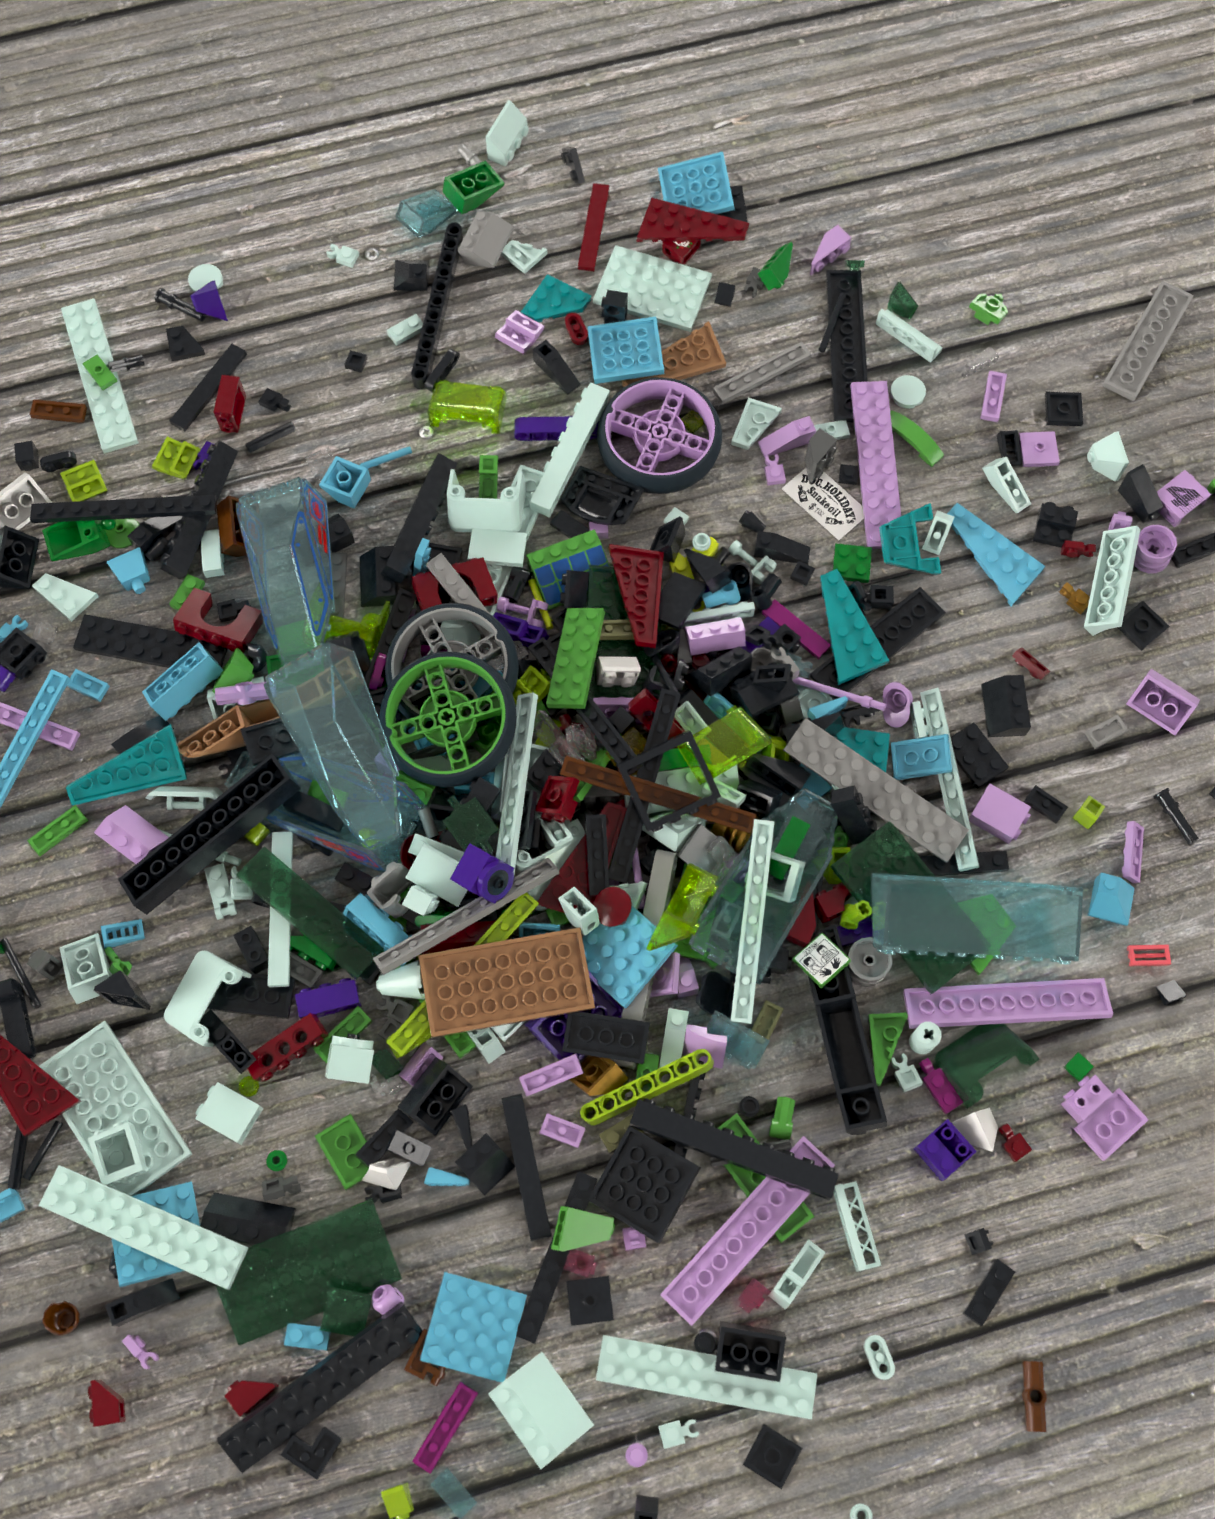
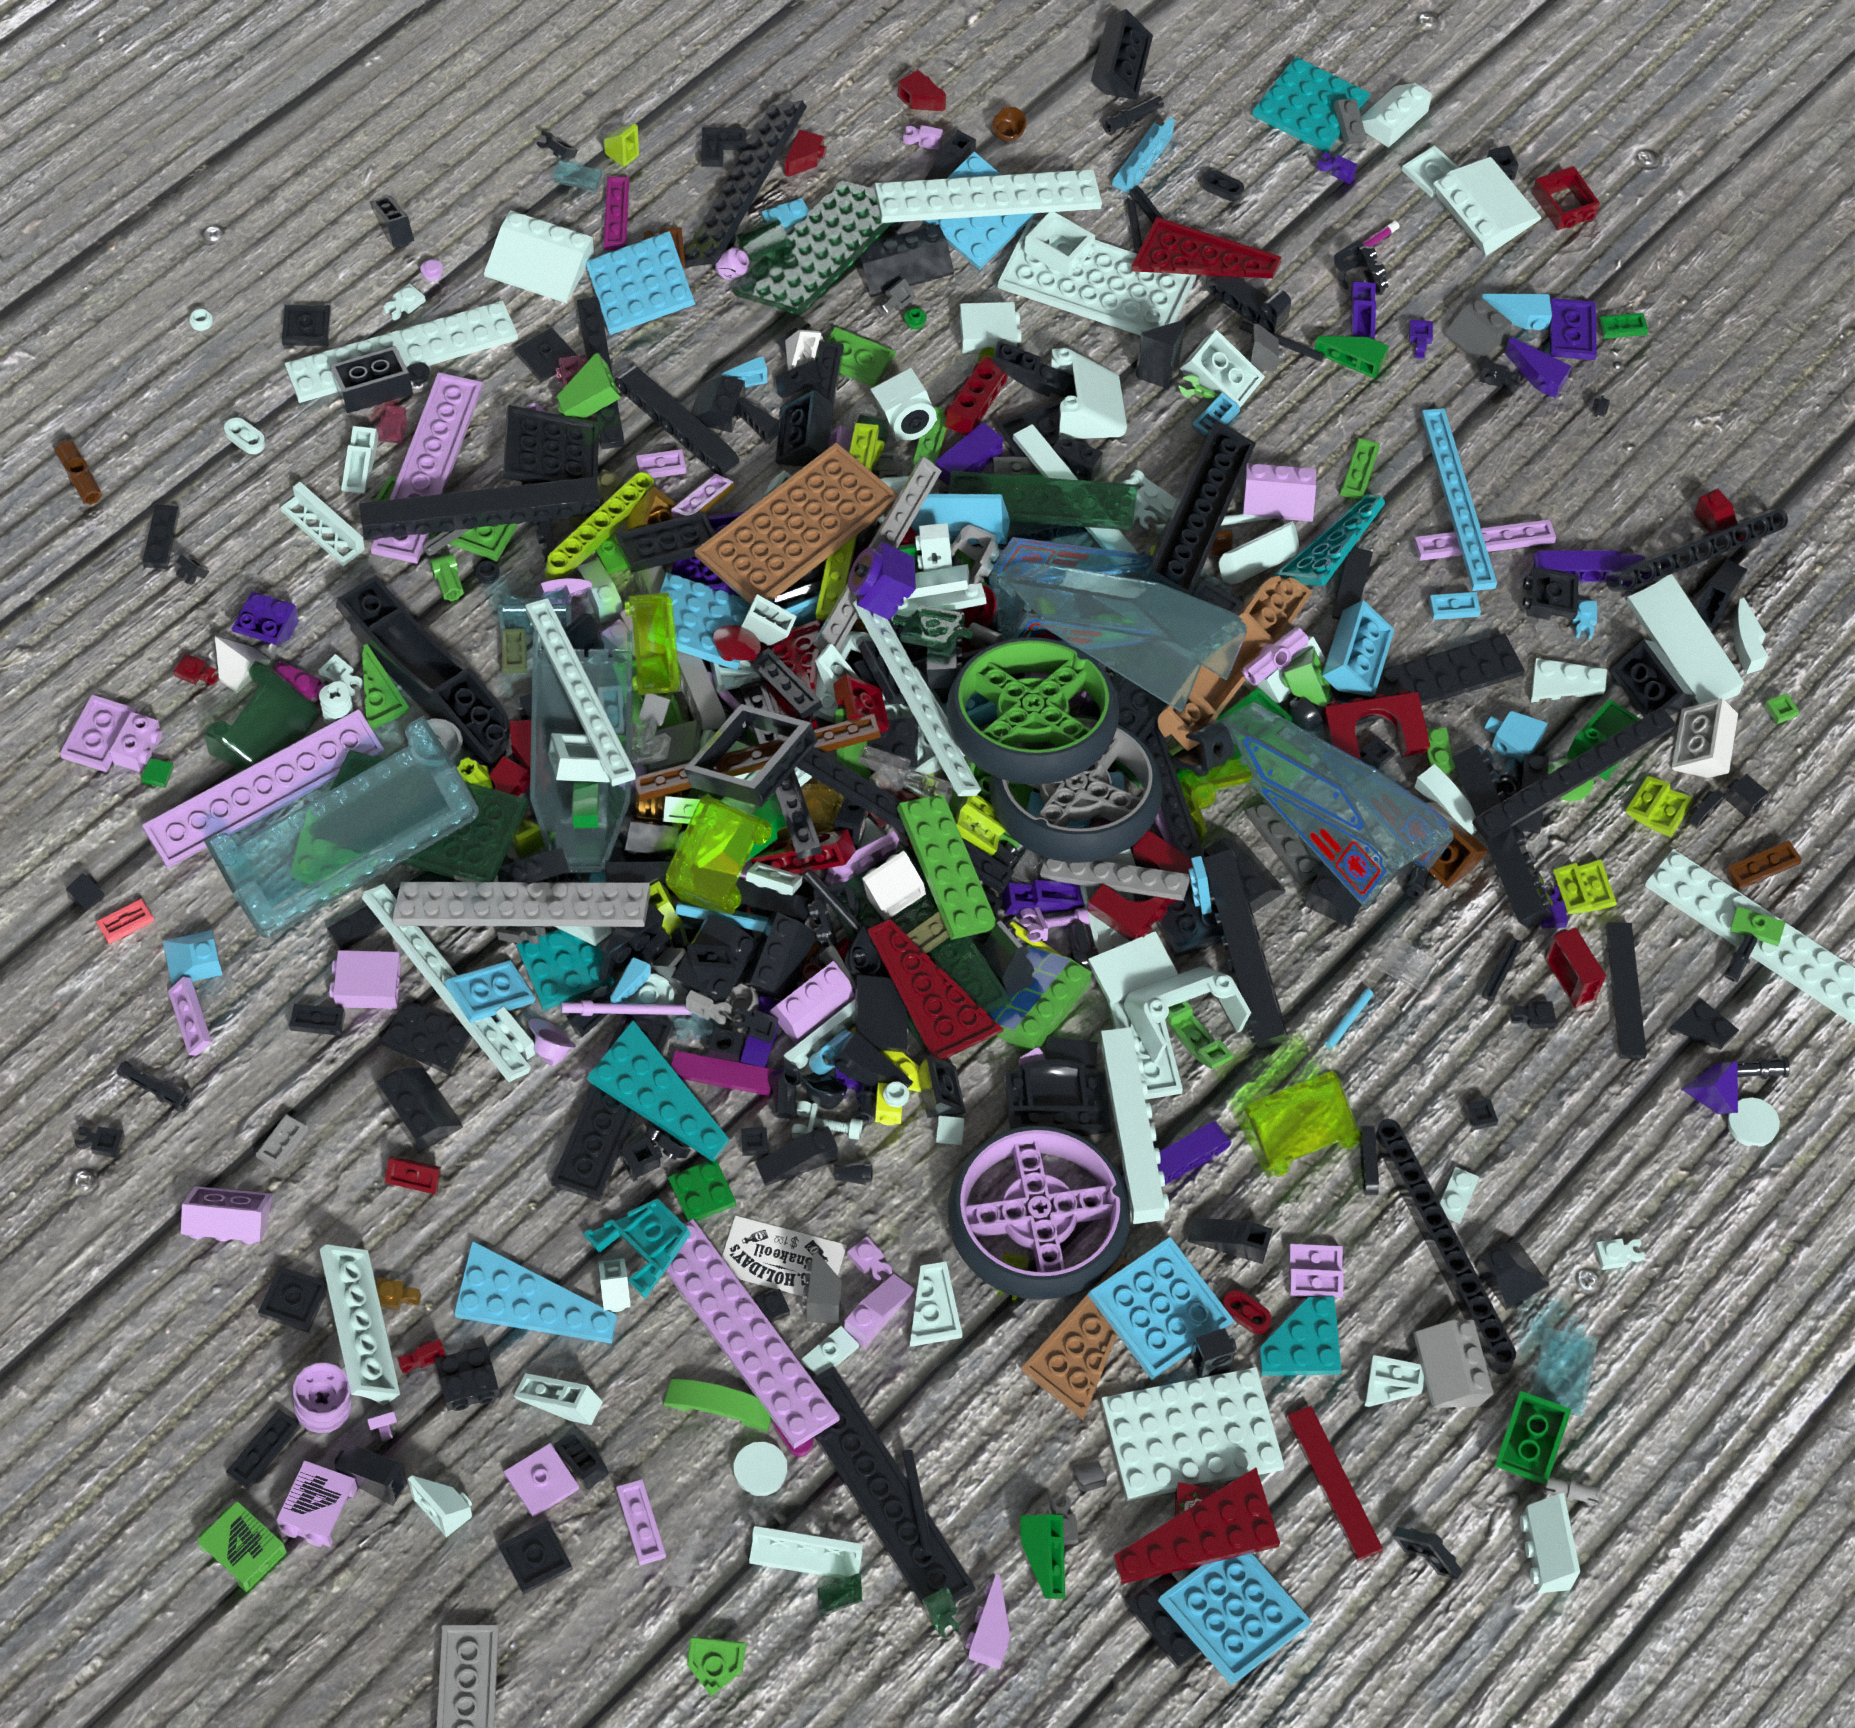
camera: 145 degrees right, 10 degrees down
medium azure slope [319,456,371,509] -> none
magenta plate [369,653,386,690] -> none
light grey plate [713,342,811,404] -> none
tile [793,933,851,988] -> none
lime slope [1072,795,1105,829] -> none

